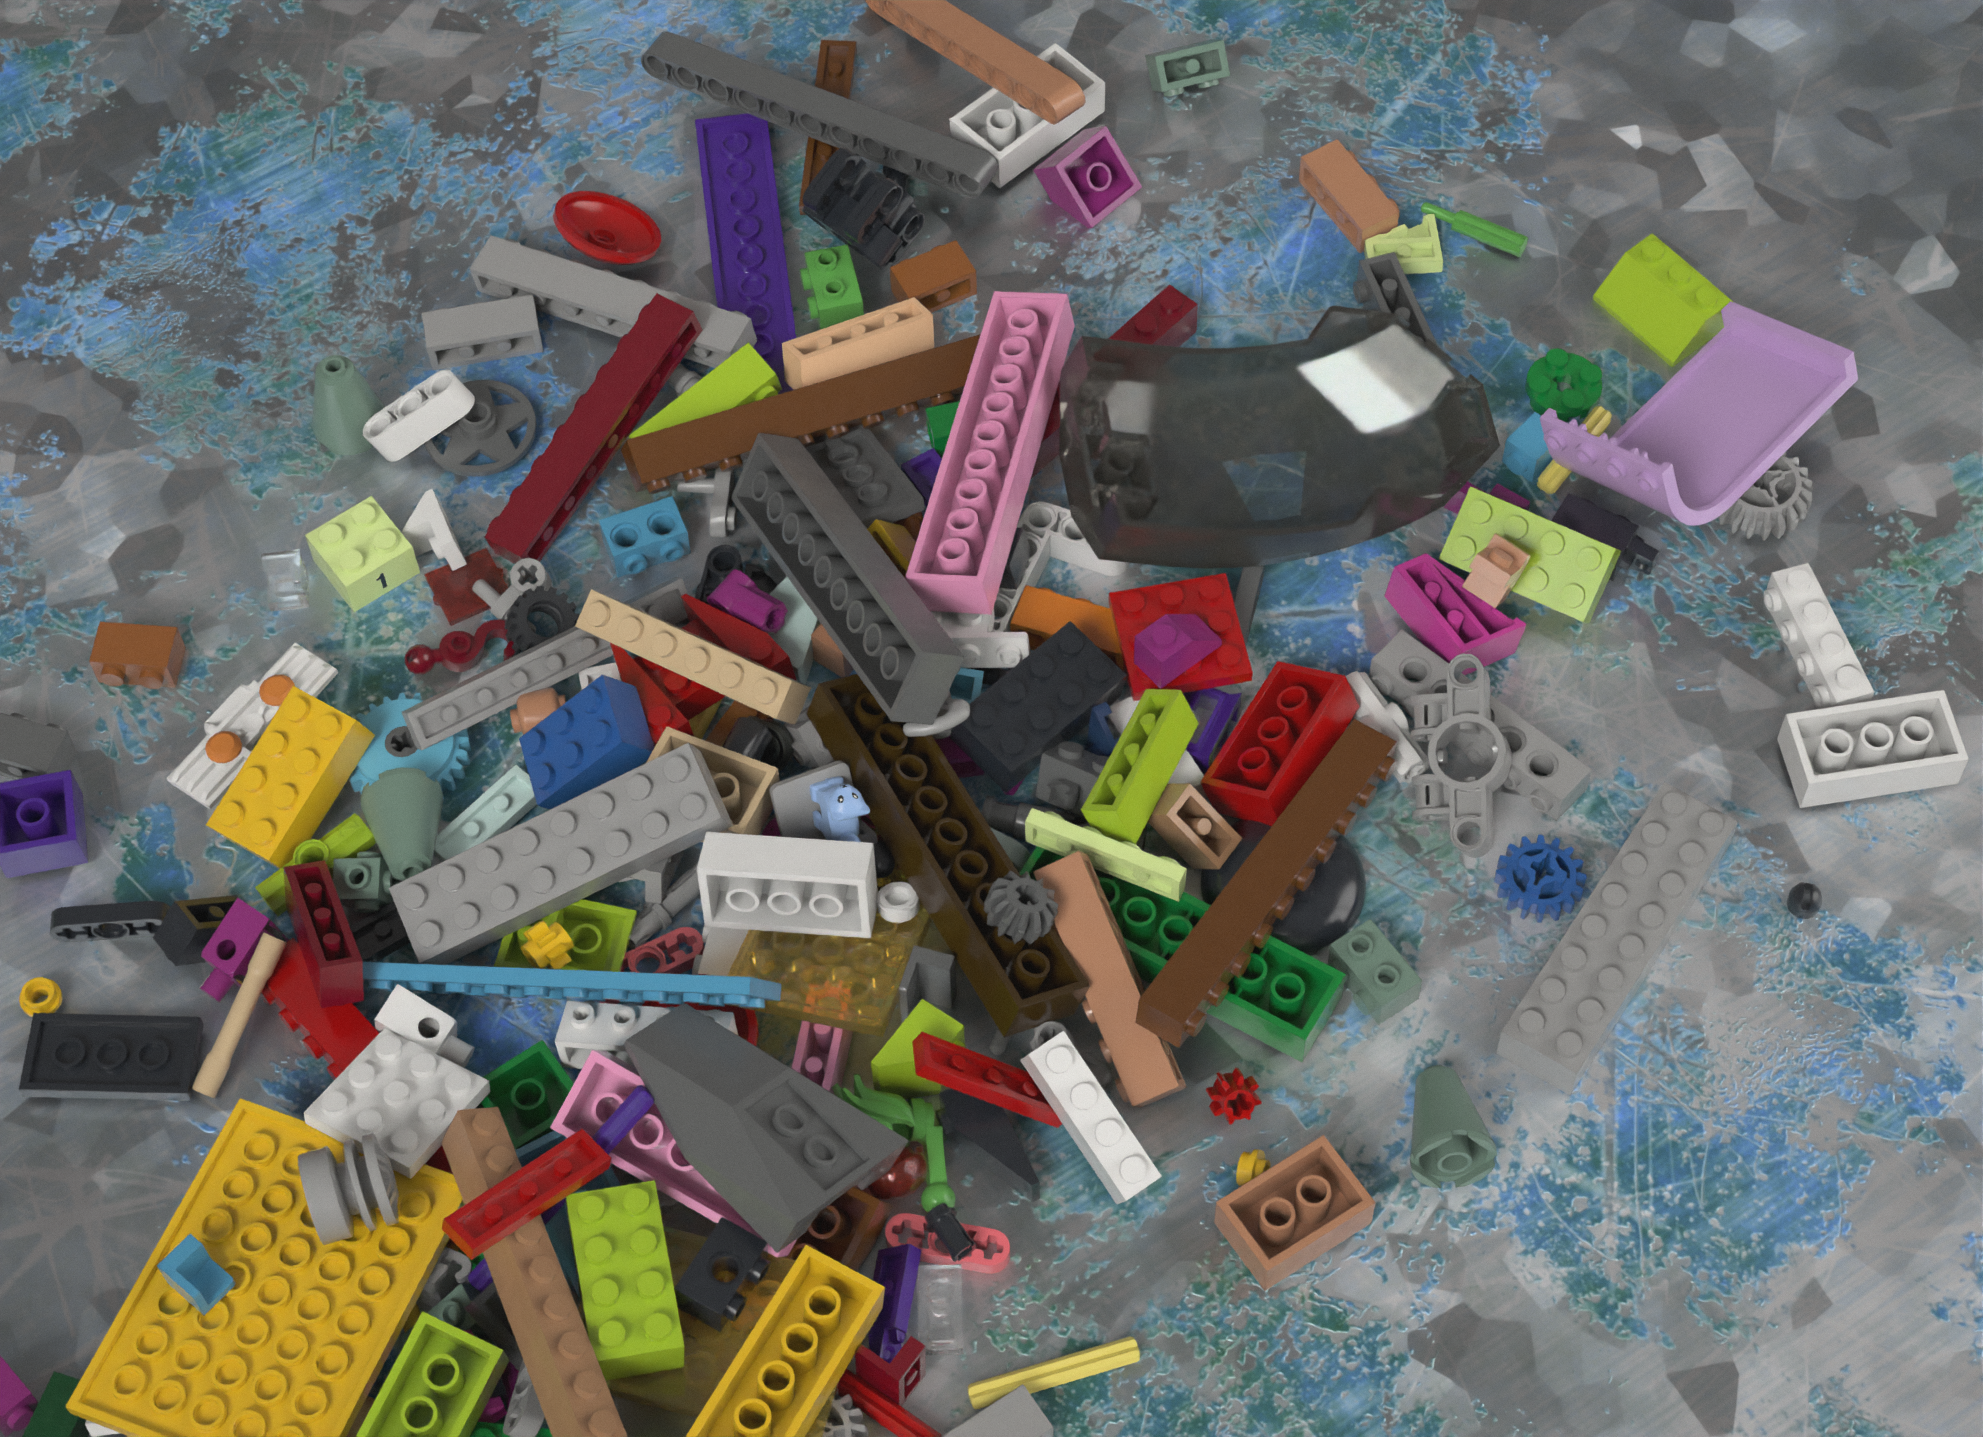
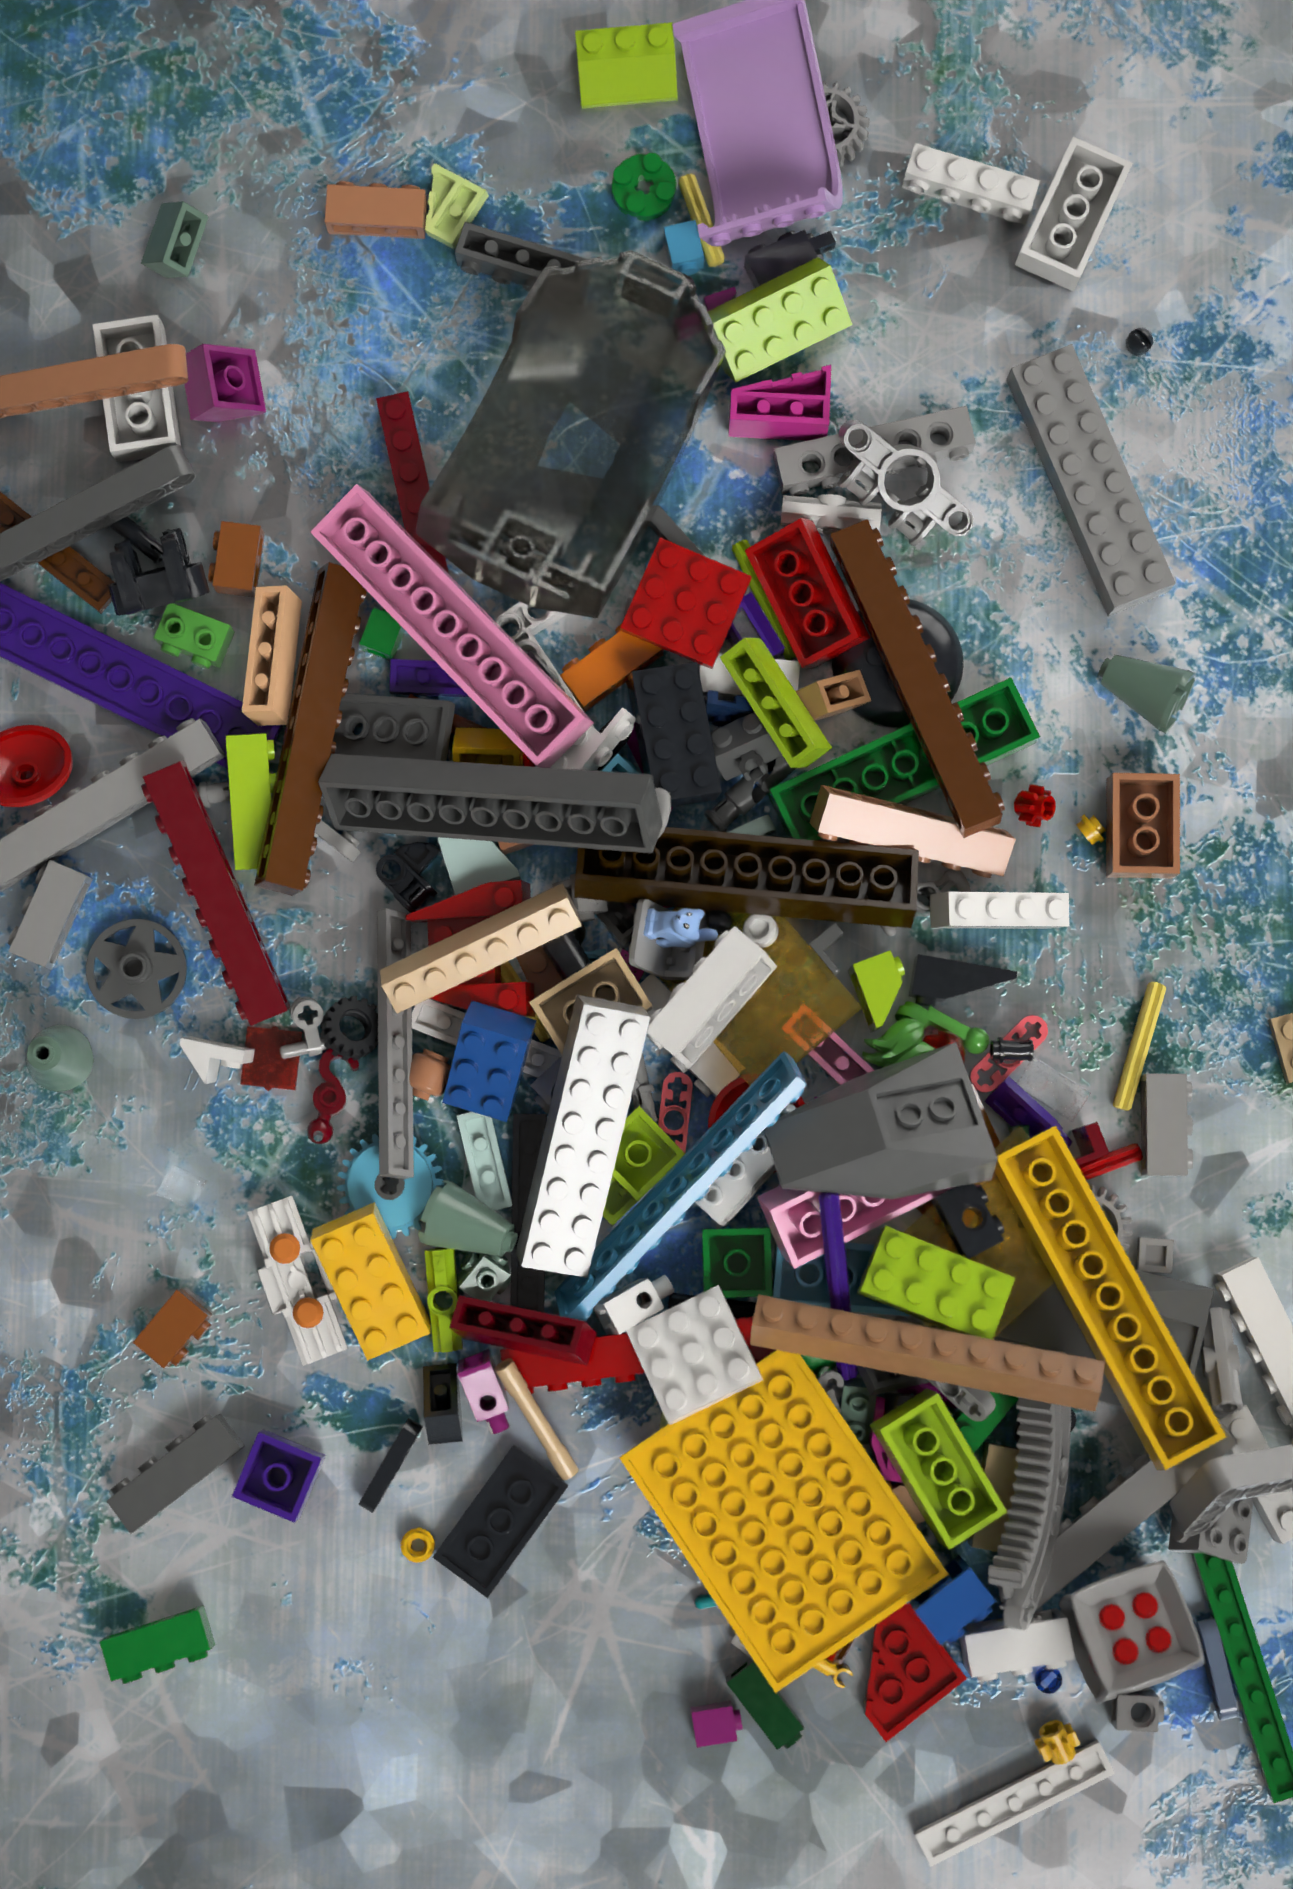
camera: 60 degrees left, 25 degrees up
dark azure panel [157,1234,235,1315] -> none
light grey wheel [298,1132,399,1245] -> none
yellowish green brick [305,496,420,612] -> none
white beam [363,369,475,462] -> none
red plate [442,1129,612,1260] -> none
yellow gear [521,920,574,969] -> none
dark azure brick [599,496,691,578] -> none
magenta piece [707,569,788,634] -> none
red plate [912,1032,1062,1128] -> none
dark grey gear [983,871,1058,944] -> none
yellowish green plate [1025,808,1186,902] -> none
magenta slope [1134,614,1222,689] -> none
sand green brick [1327,919,1422,1025] -> none
bright green axle [1421,202,1528,258] -> none
nougat brick [1462,533,1530,608] -> none
blue gear [1494,835,1587,923] -> none

